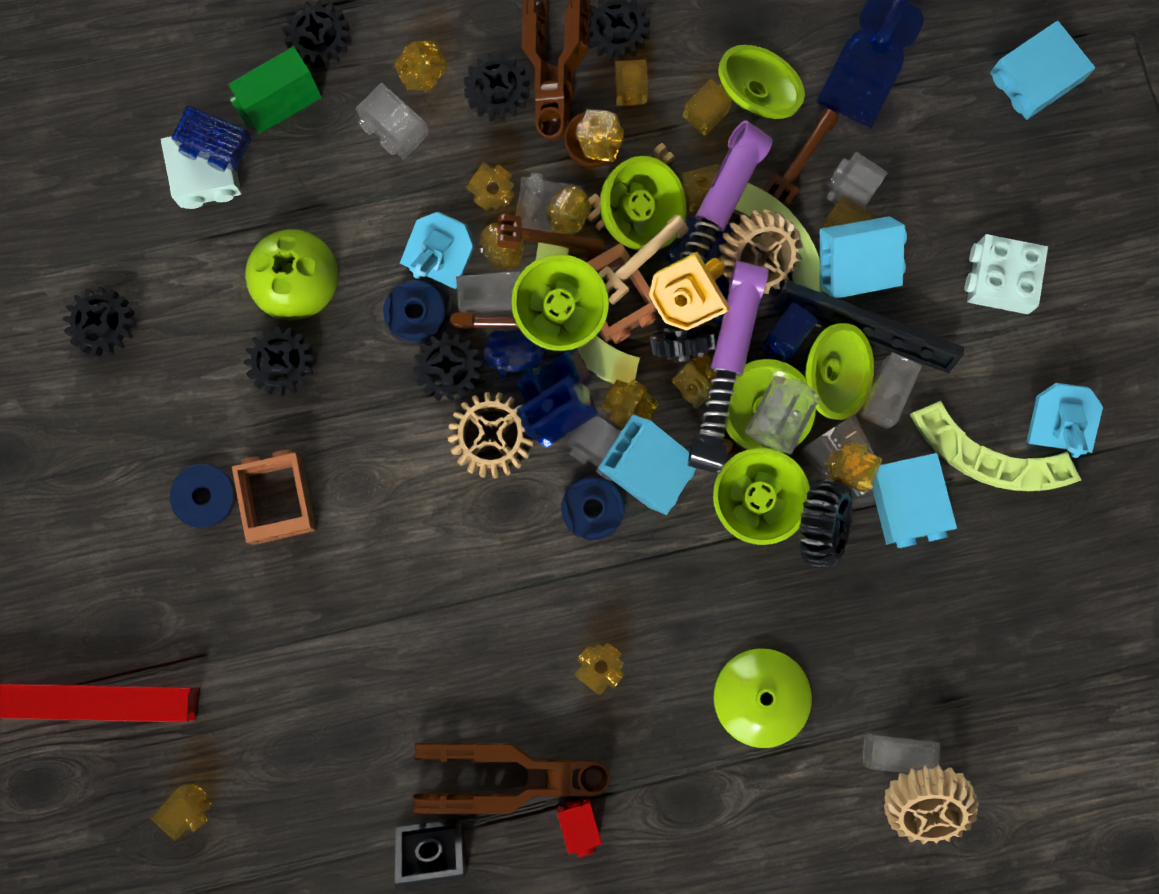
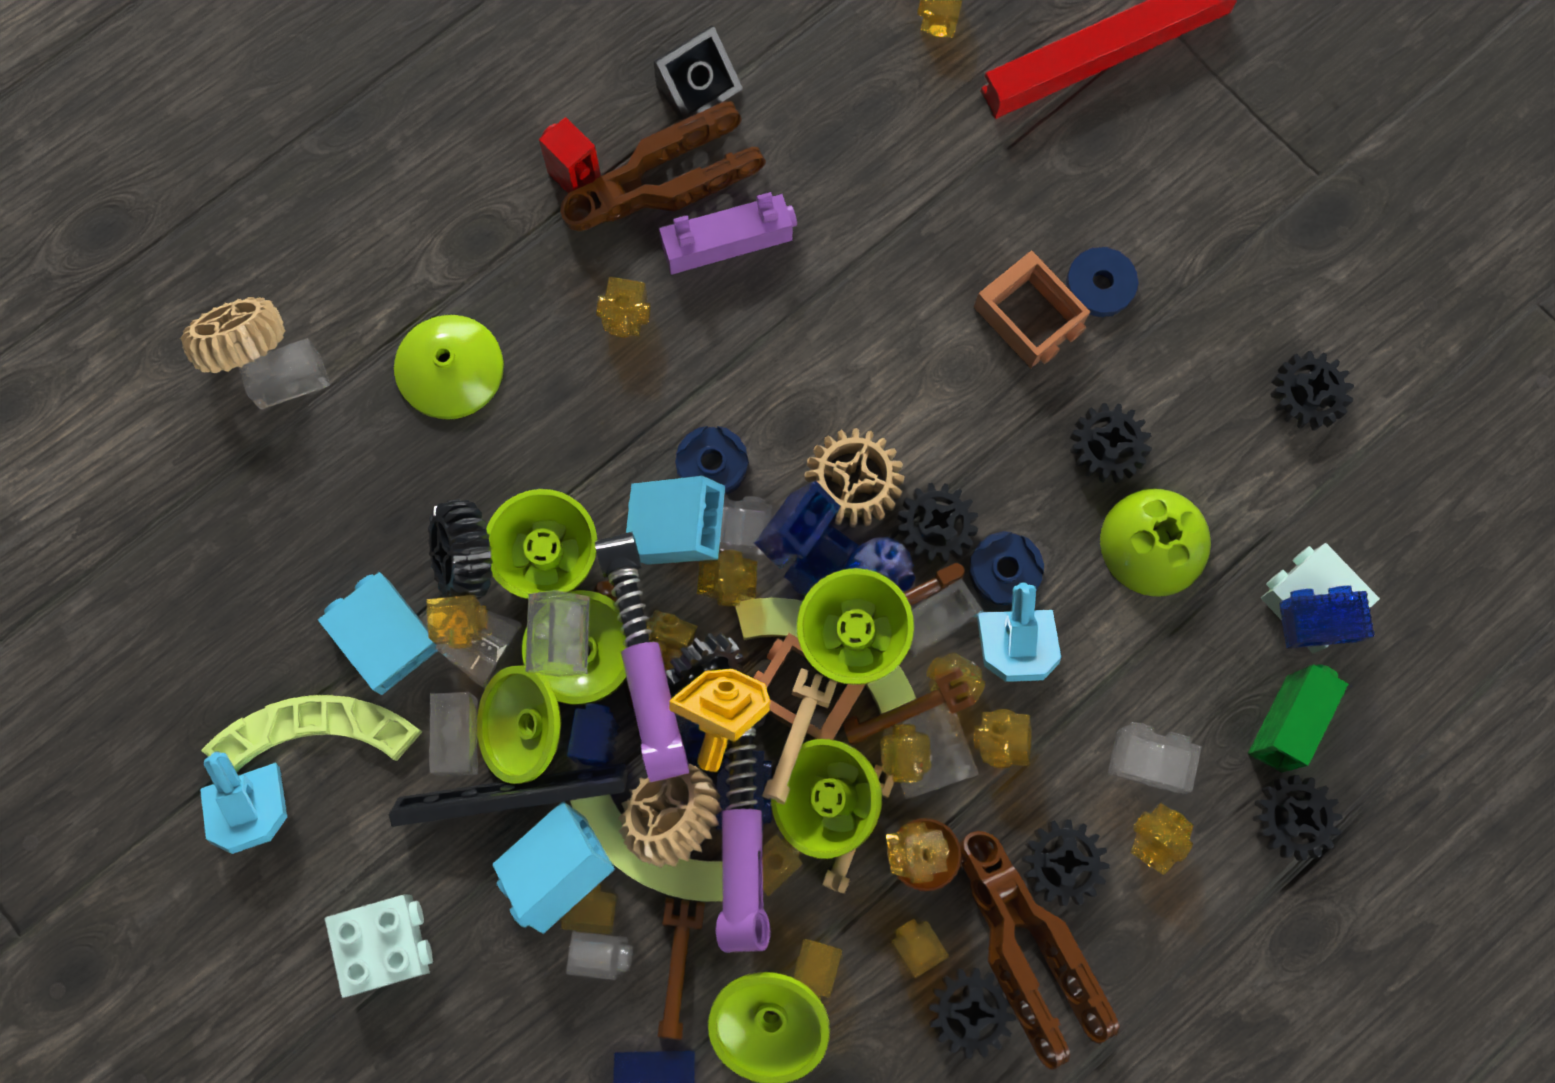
camera: 150 degrees right, 5 degrees down
none -> medium lavender brick [659,192,797,275]

